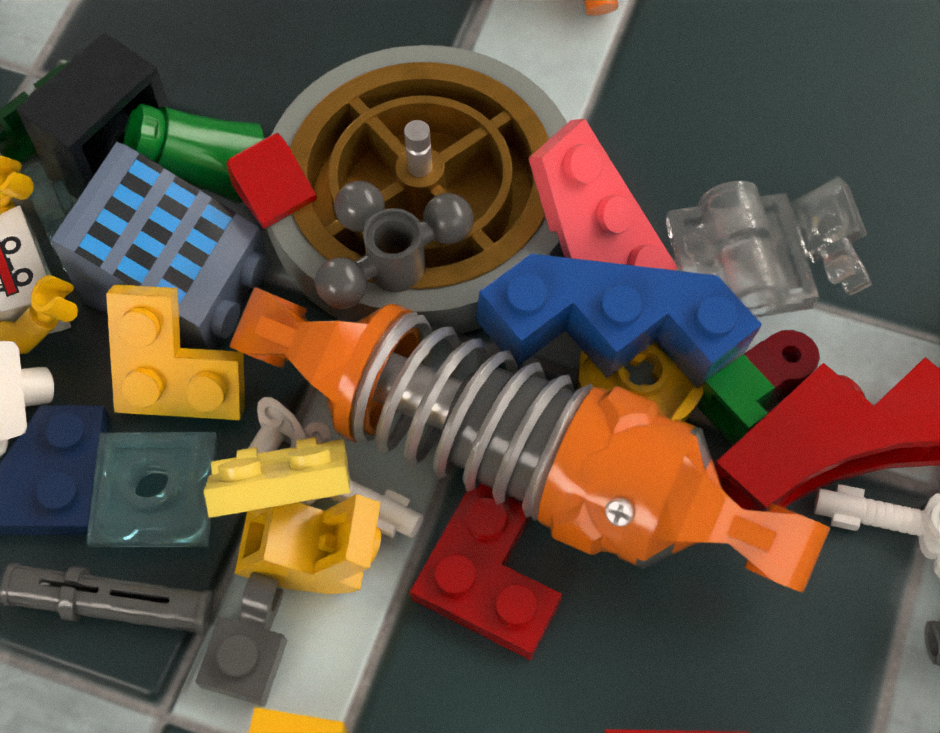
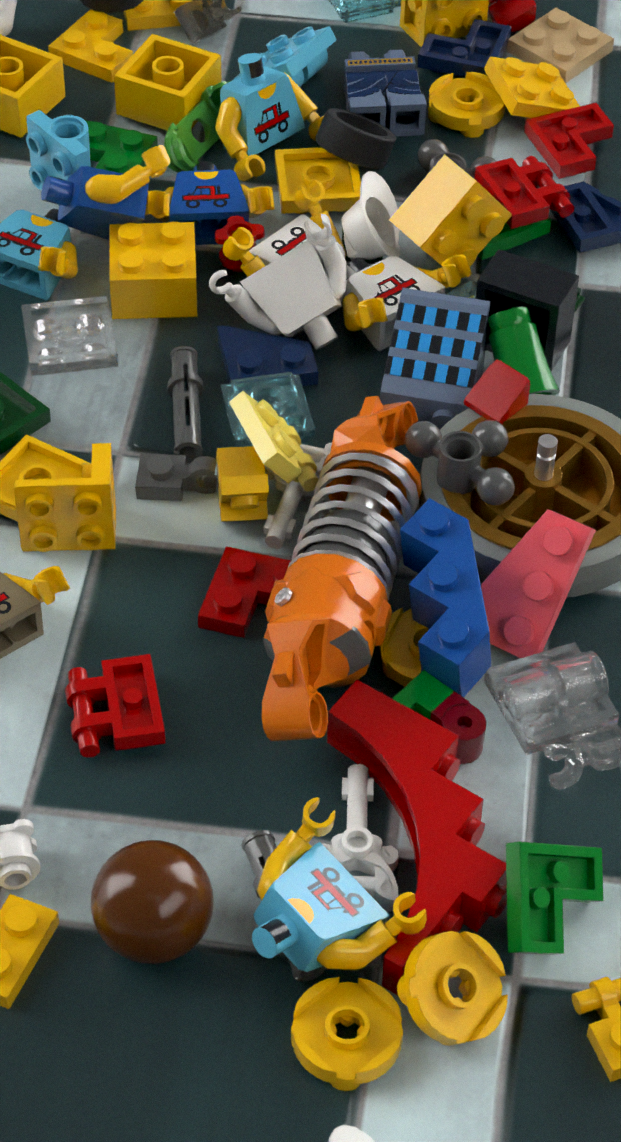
camera: 75 degrees right, 15 degrees down
yellow plate [106,284,245,420] -> none

